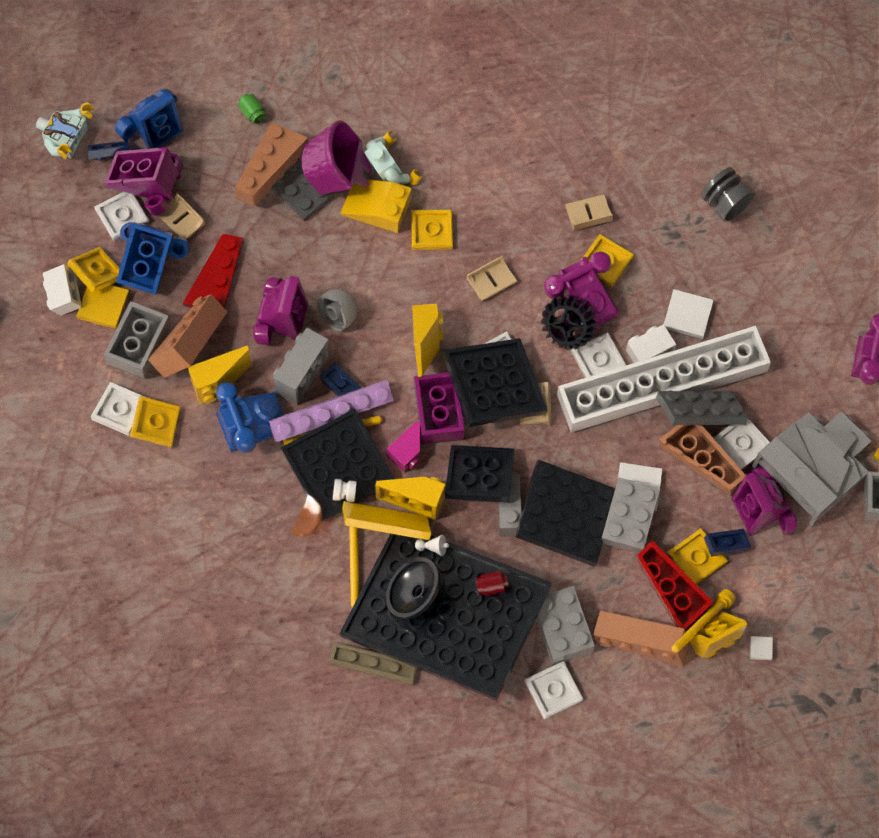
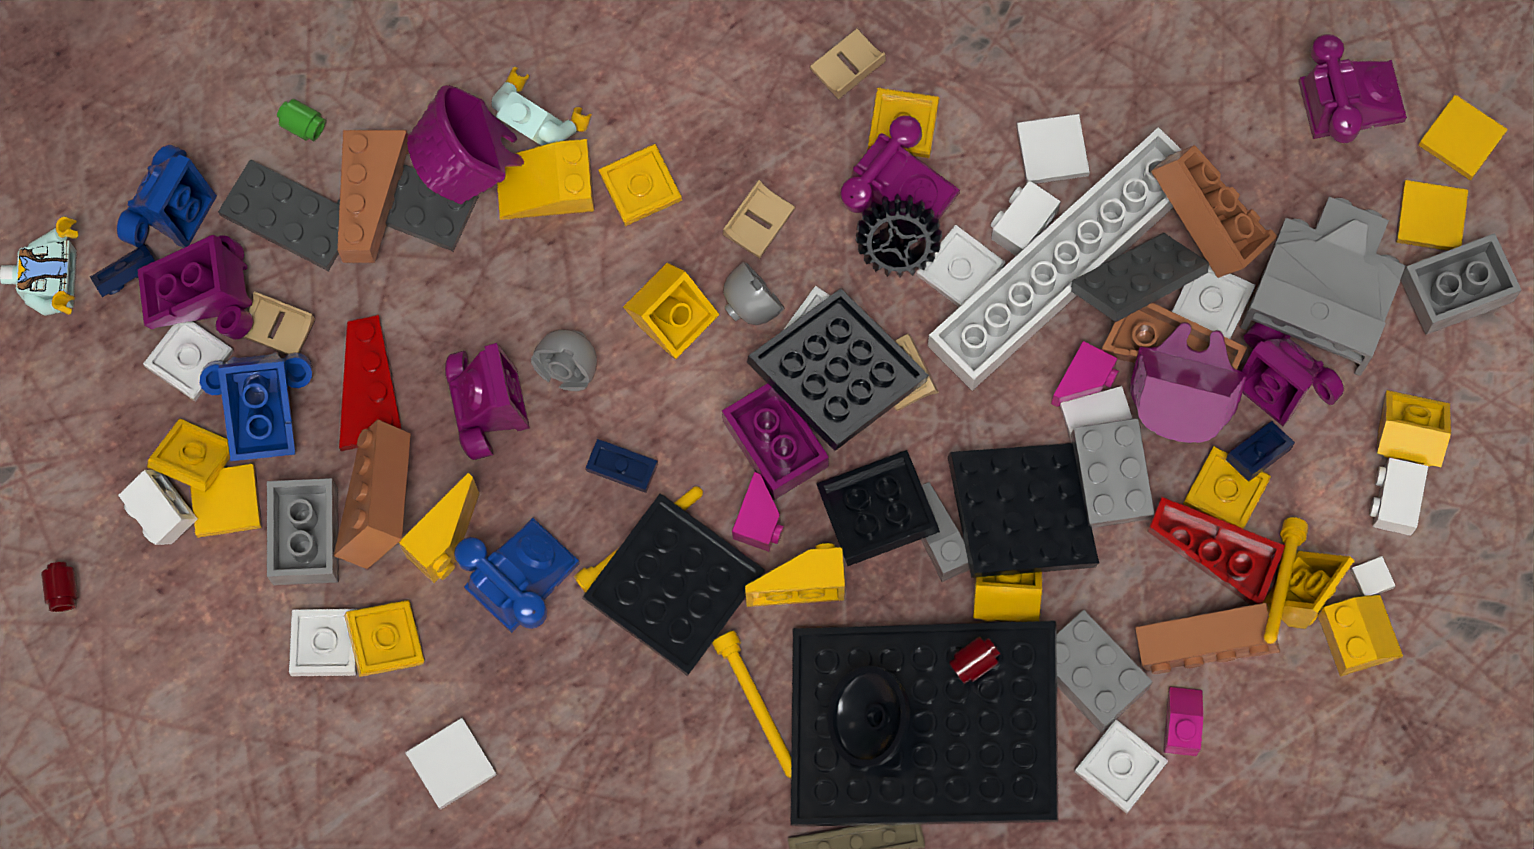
camera: 20 degrees left, 5 degrees up
lavender plate [269,380,394,442] -> none
light grey brick [273,327,330,405] -> none
clear orange tile [291,495,322,536] -> none
white wheel [333,479,356,502] -> none
yellow tile [342,501,431,540] -> none
yellow slope [412,304,443,377] -> none
white piece [415,535,449,556] -> none
none -> dark grey plate [218,160,340,271]
none -> white tile [405,718,497,810]
none -> yellow slope [623,263,720,359]
none -> light grey cylinder [723,262,785,325]
none -> yellow slope [973,572,1042,622]
none -> dark pink slope [1051,341,1119,407]
none -> magenta piece [1130,322,1247,443]
none -> nougat wedge [1151,145,1278,278]
none -> dark pink slope [1163,687,1204,756]
none -> yellow slope [1318,595,1403,677]
none -> white brick [1369,458,1428,536]
none -> yellow slope [1377,390,1451,467]

